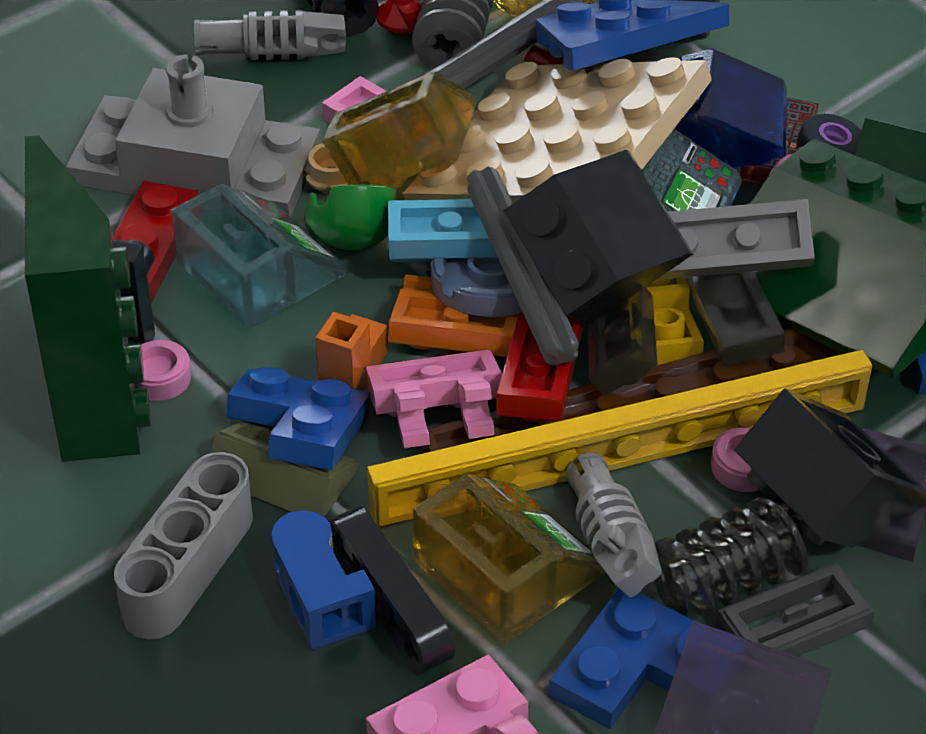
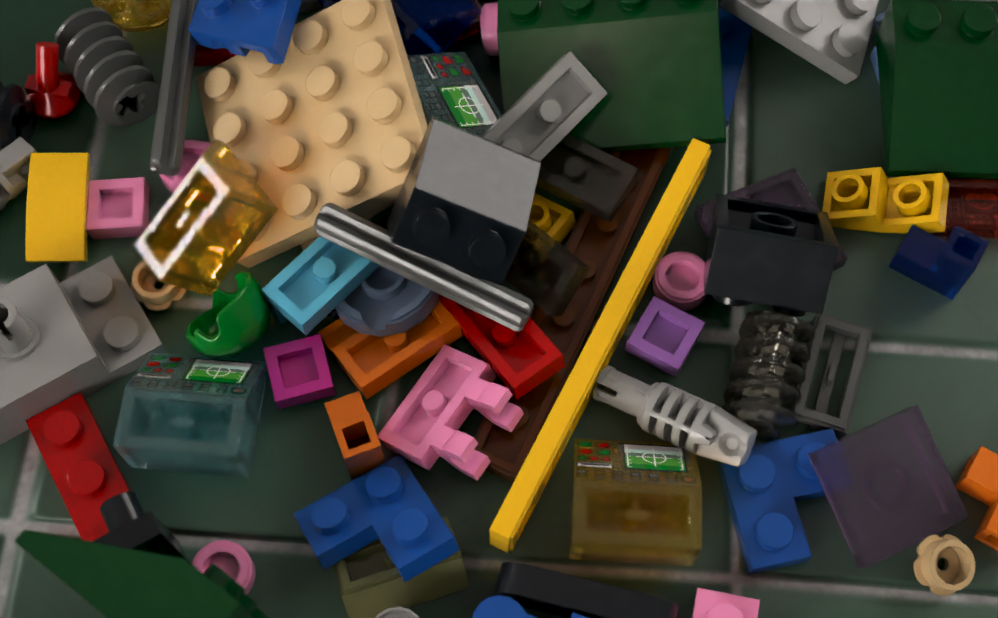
camera: 45 degrees left, 20 degrees up
none -> yellow slope [25,153,90,263]
none -> dark pink plate [263,334,336,409]
none -> medium lavender plate [625,296,705,378]

